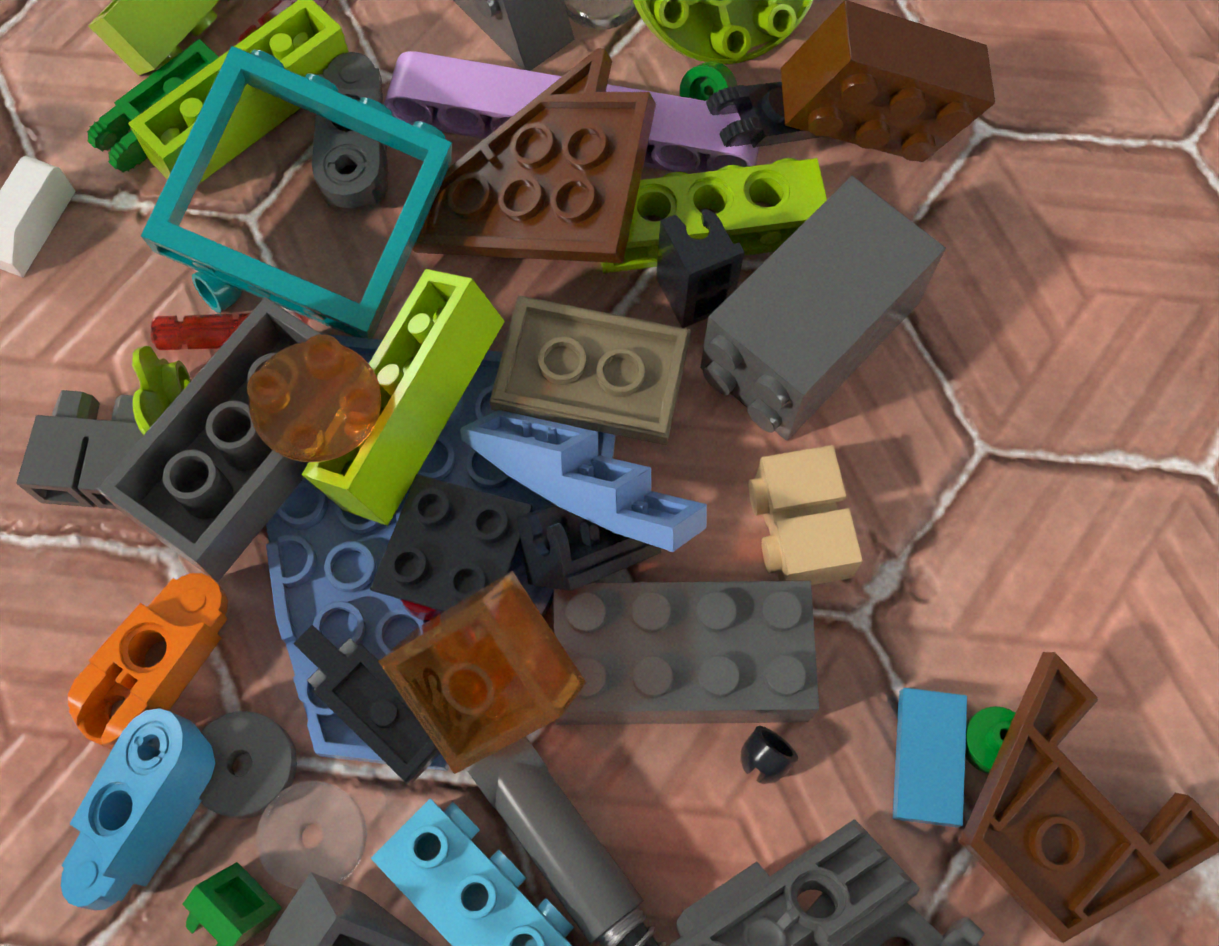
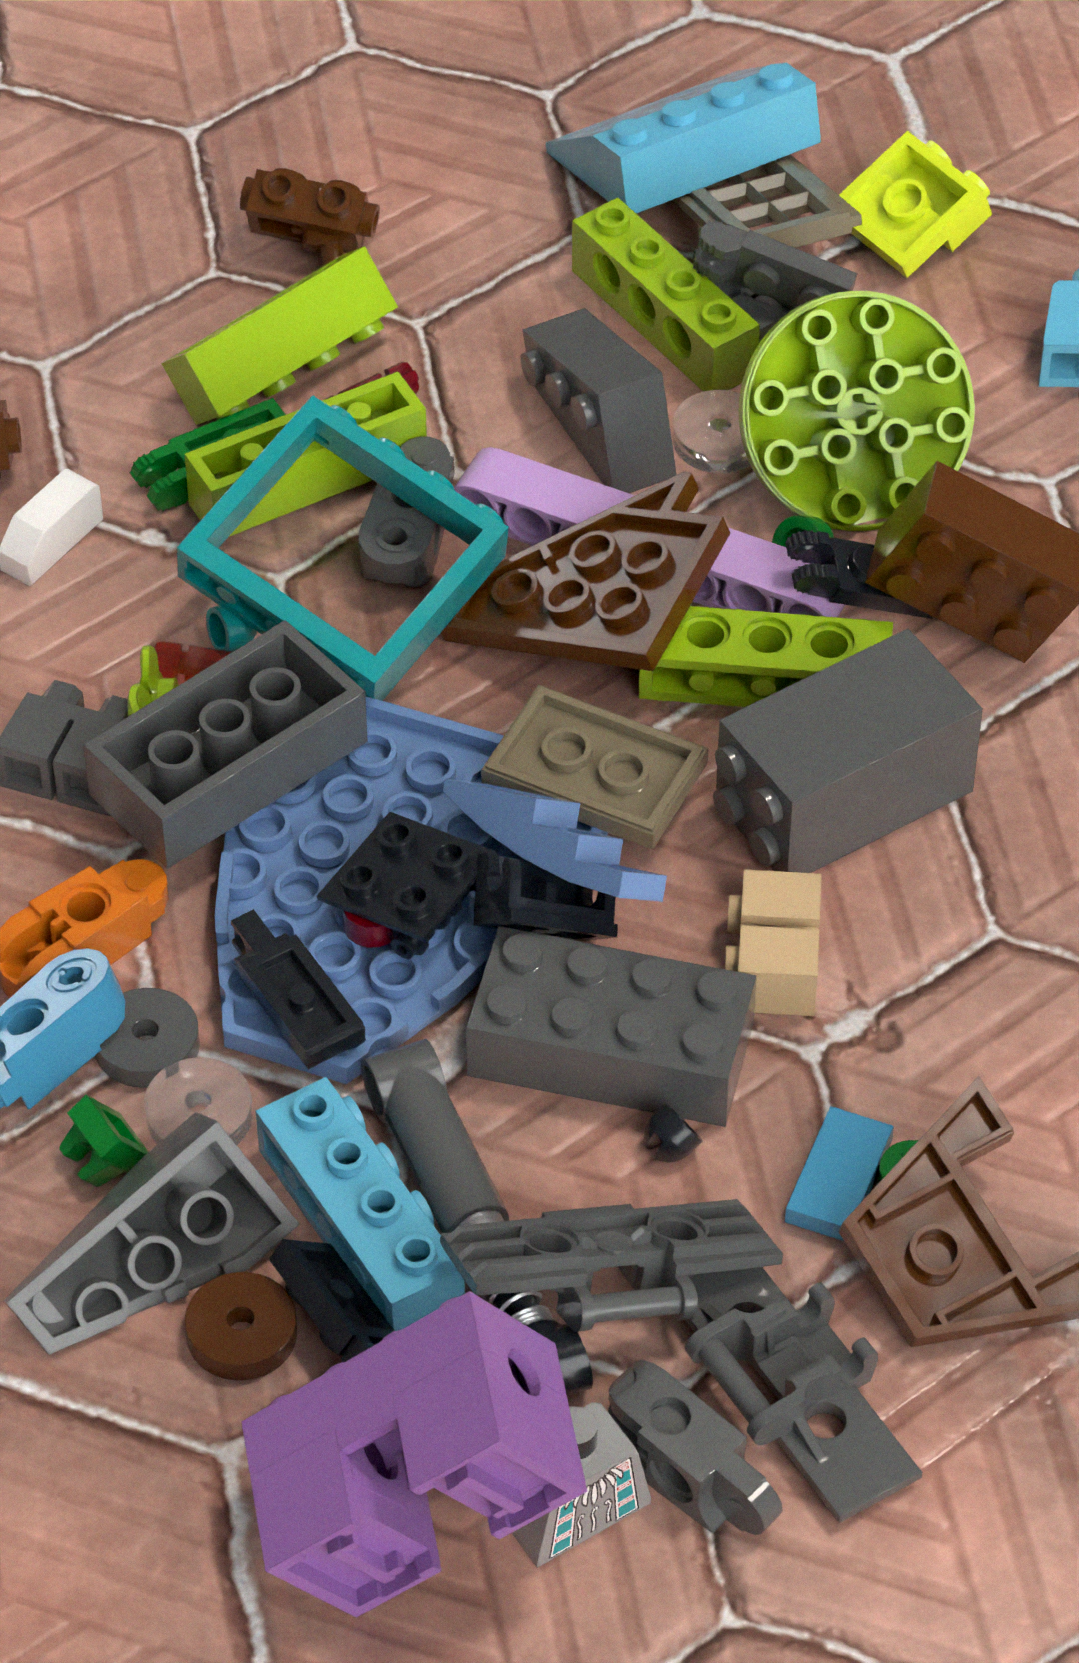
camera: 15 degrees right, 20 degrees down
clear orange dish [247,334,381,462] -> none
lime brick [301,269,505,526] -> none
clear orange brick [378,571,587,774] -> none
black hinge [656,209,744,328] -> none

